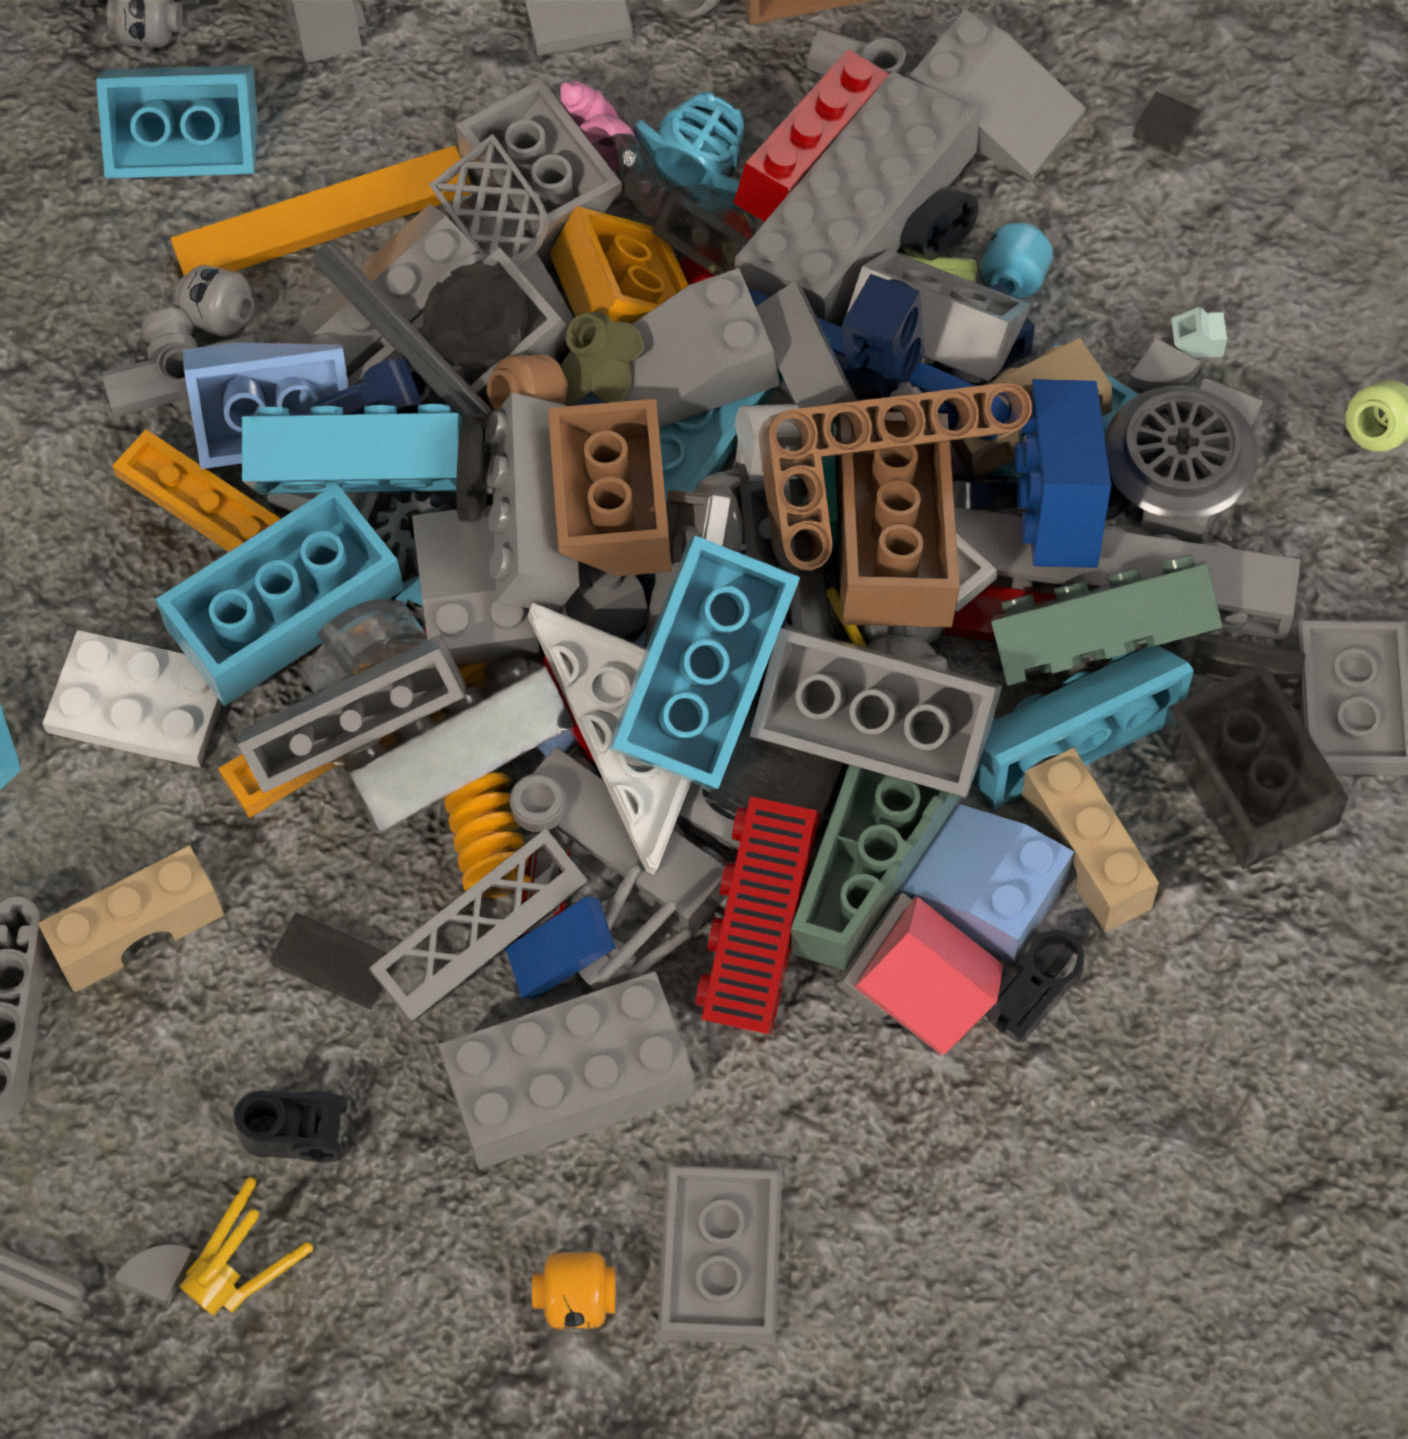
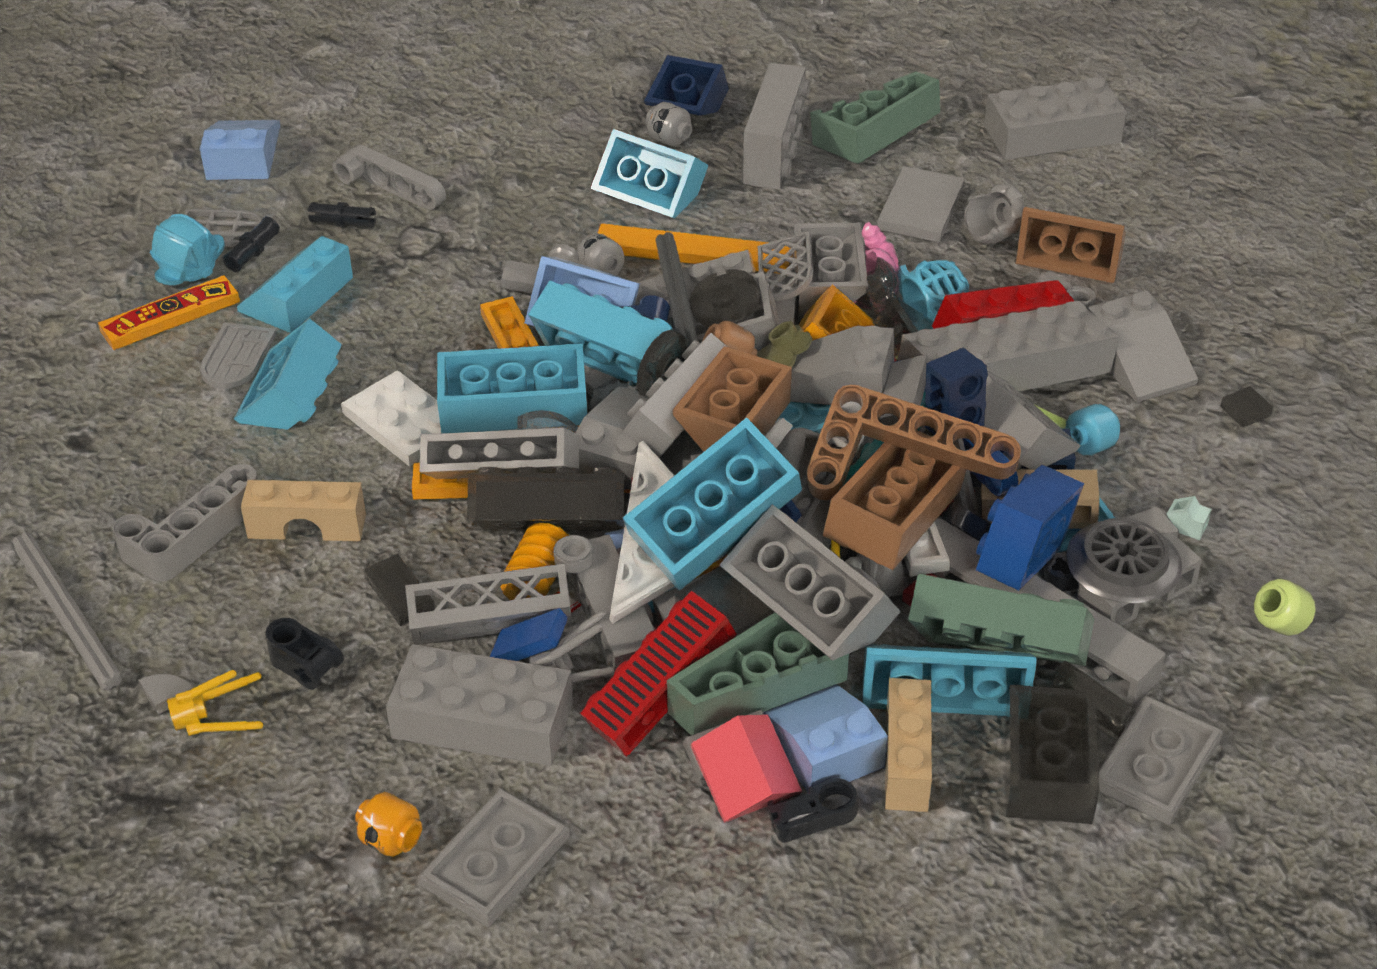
camera: 30 degrees right, 20 degrees down
black beam [902,188,978,261] -> none

